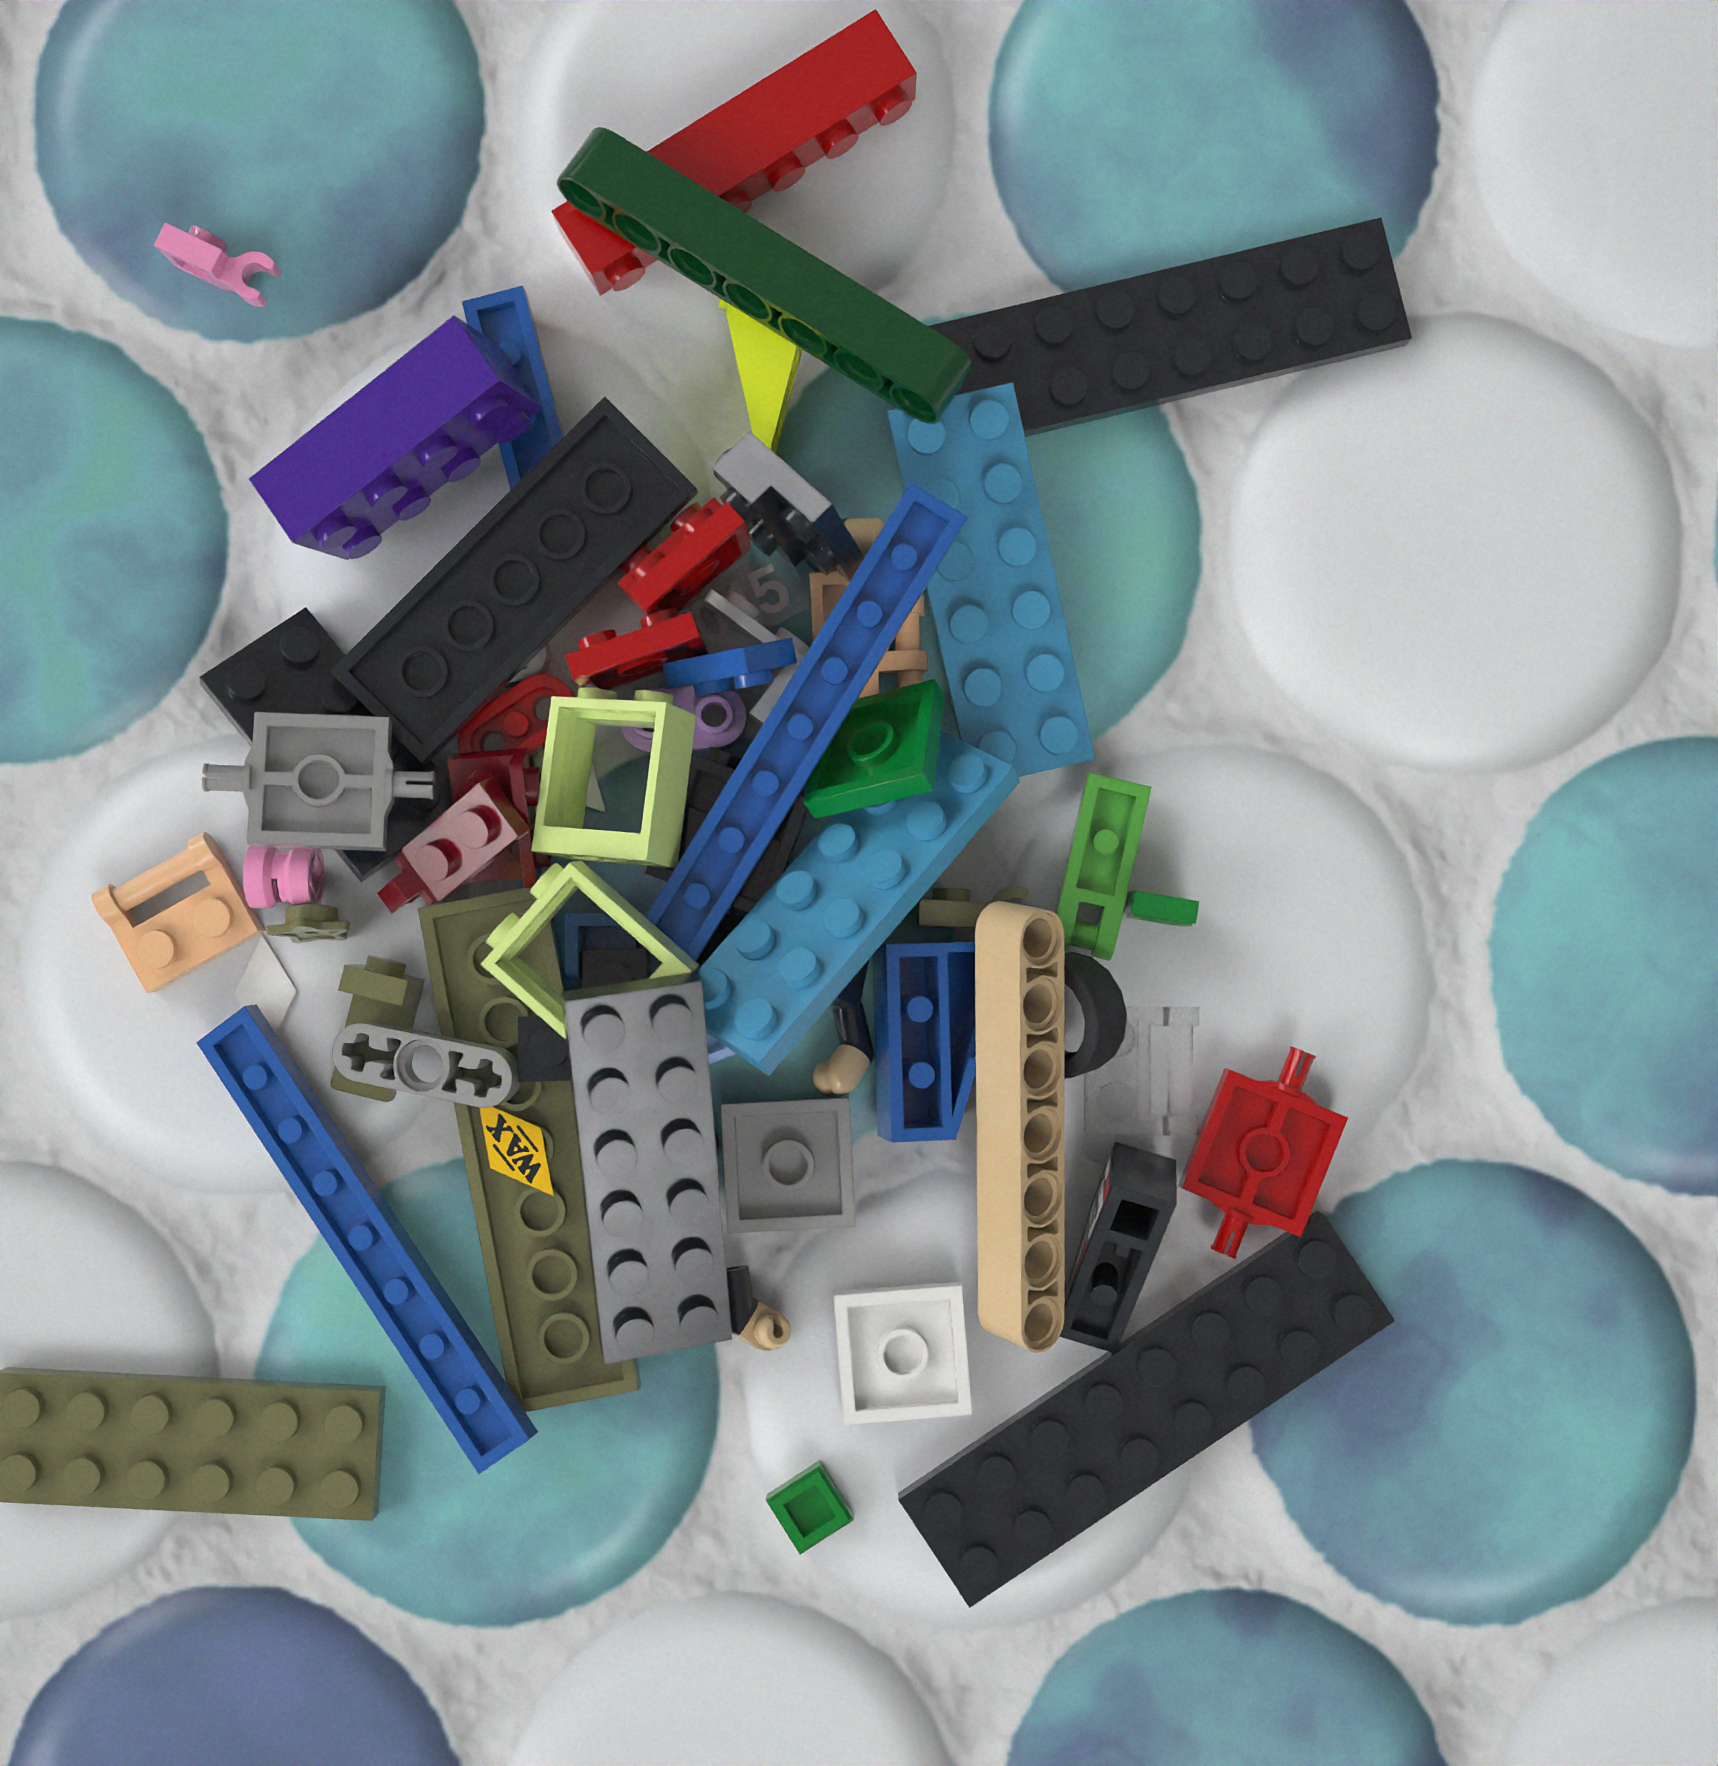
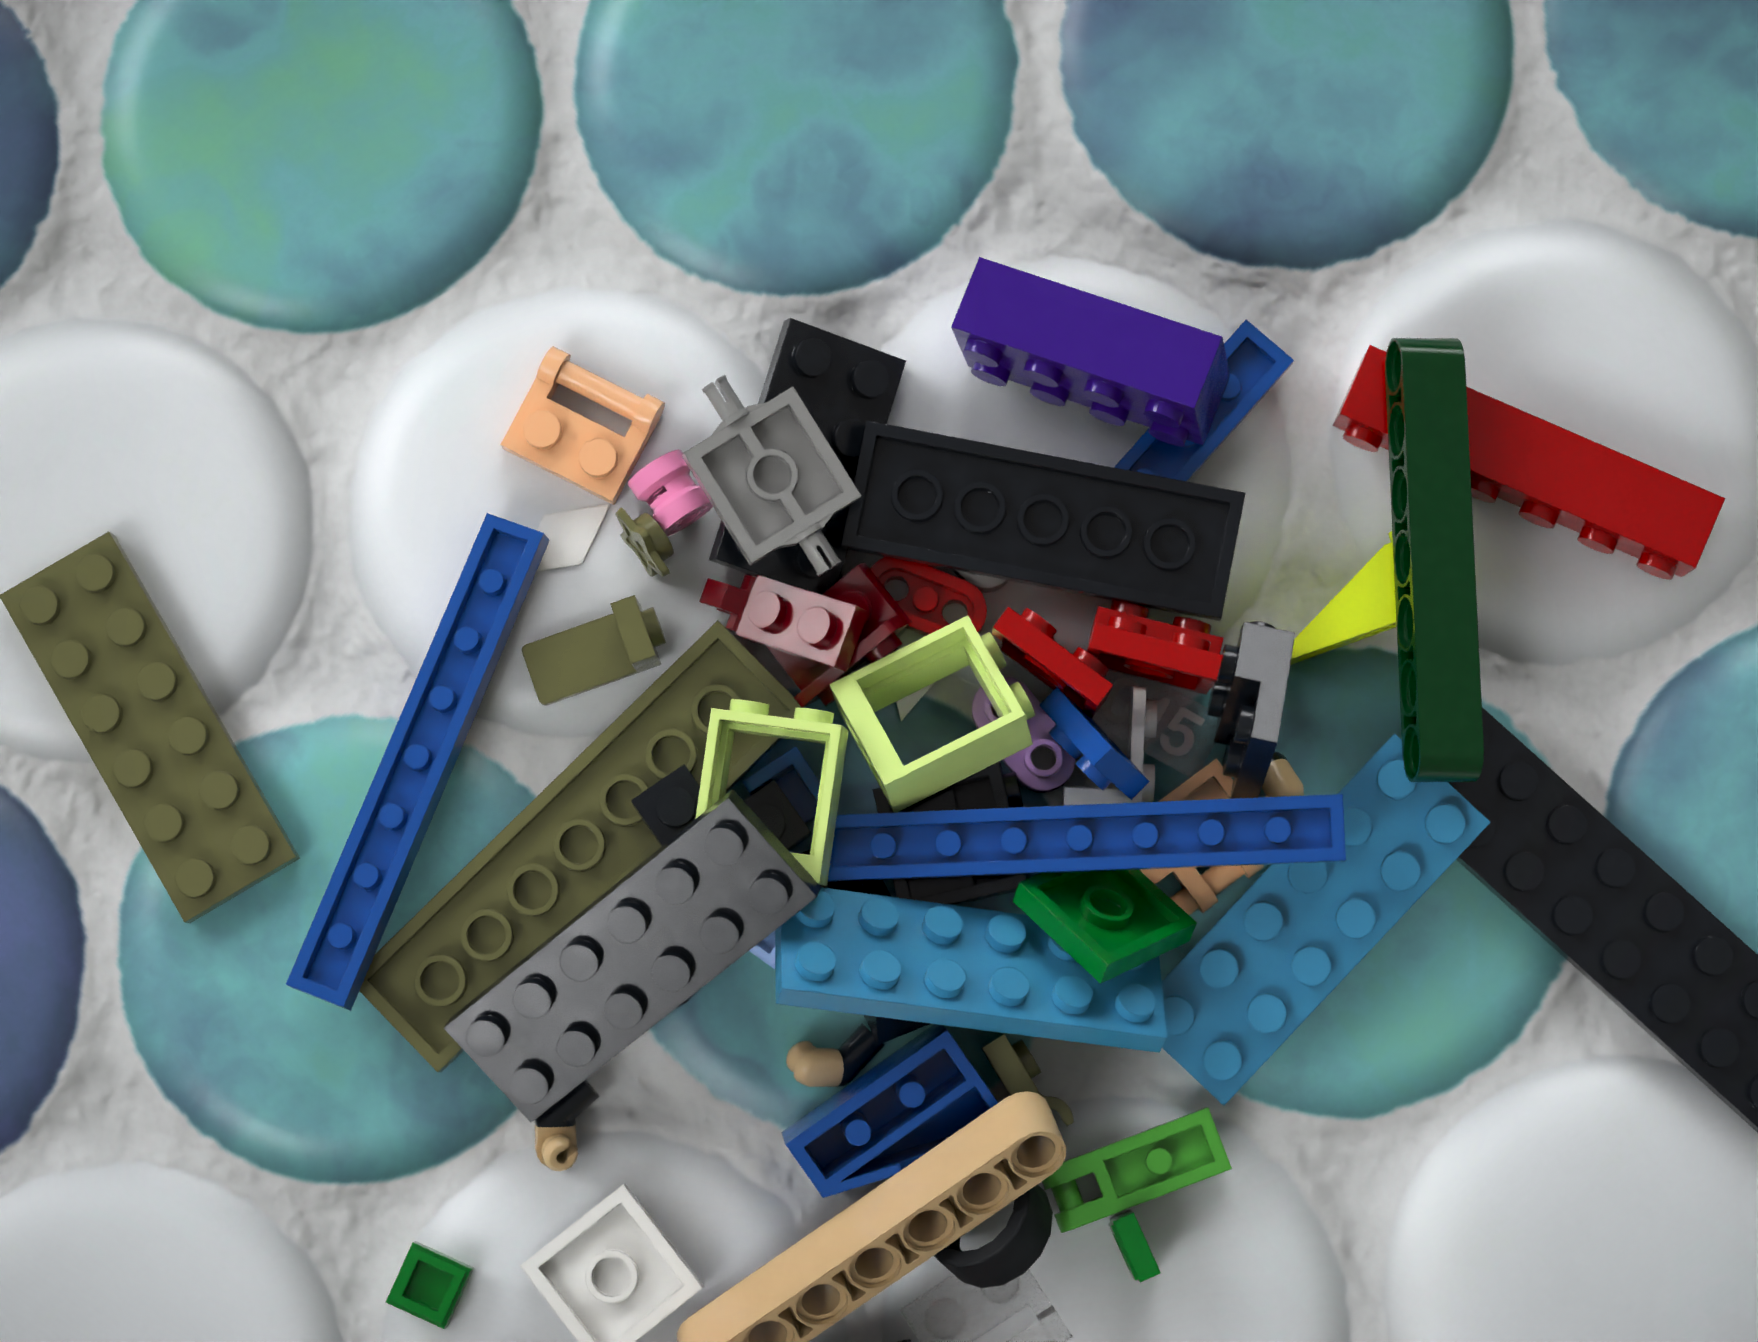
camera: 65 degrees right, 5 degrees down
bright pink plate [154,223,282,307] -> none
light grey beam [332,1021,521,1108] -> none
yellow sticker [479,1107,554,1196] -> none
light grey plate [721,1096,856,1234] -> none

